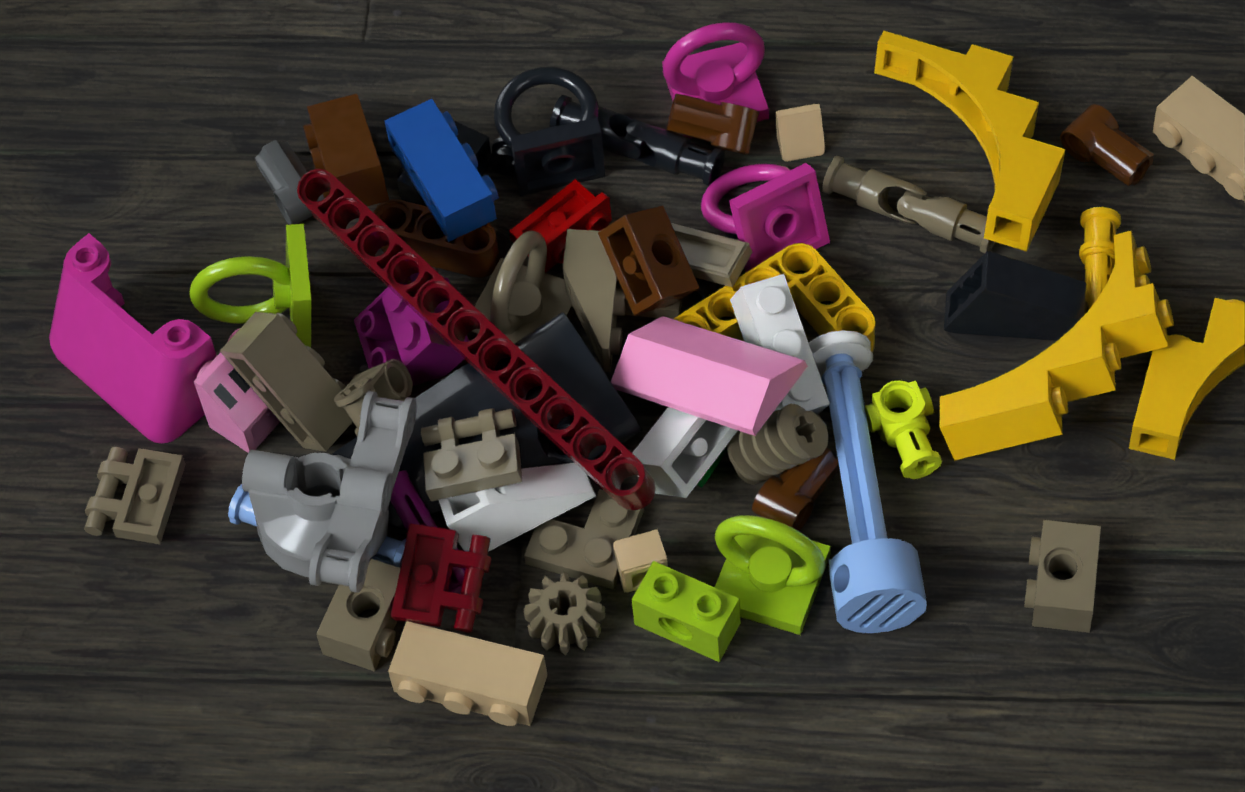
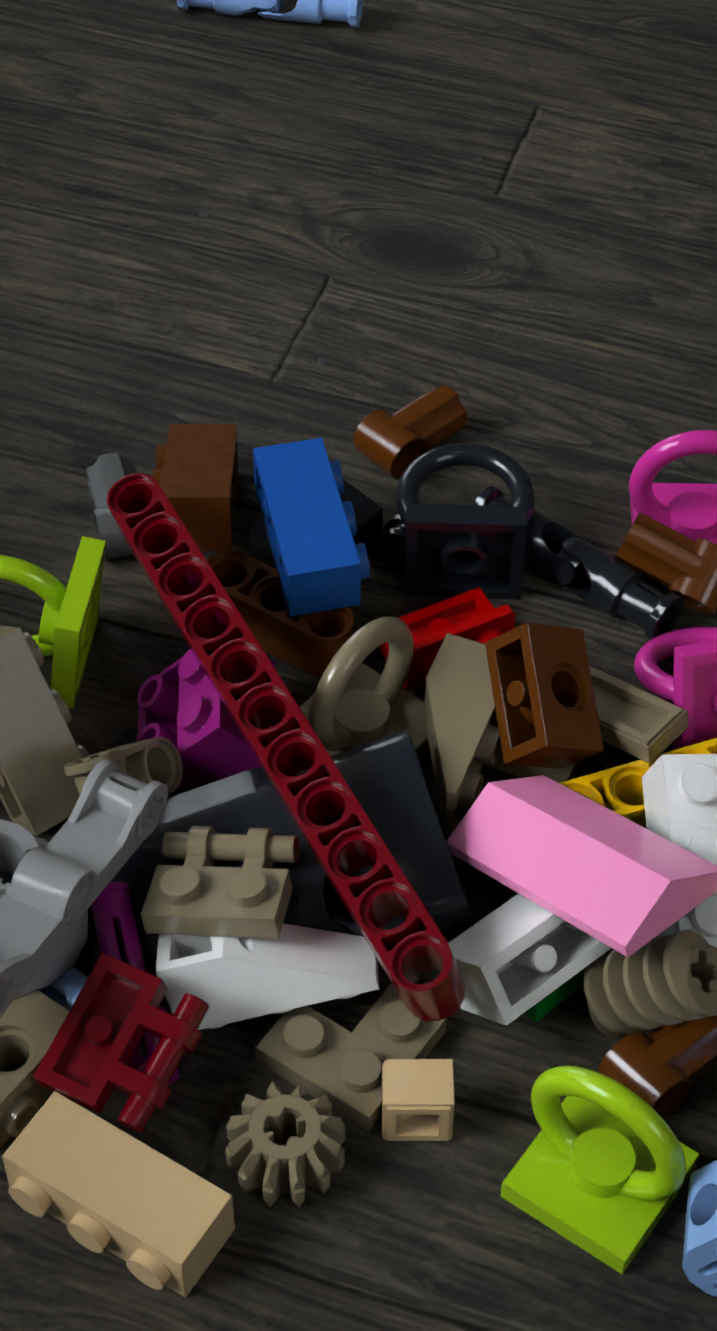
camera: 10 degrees right, 10 degrees down
lime brick [631,561,741,662] -> none
none -> reddish brown piece [353,385,467,480]

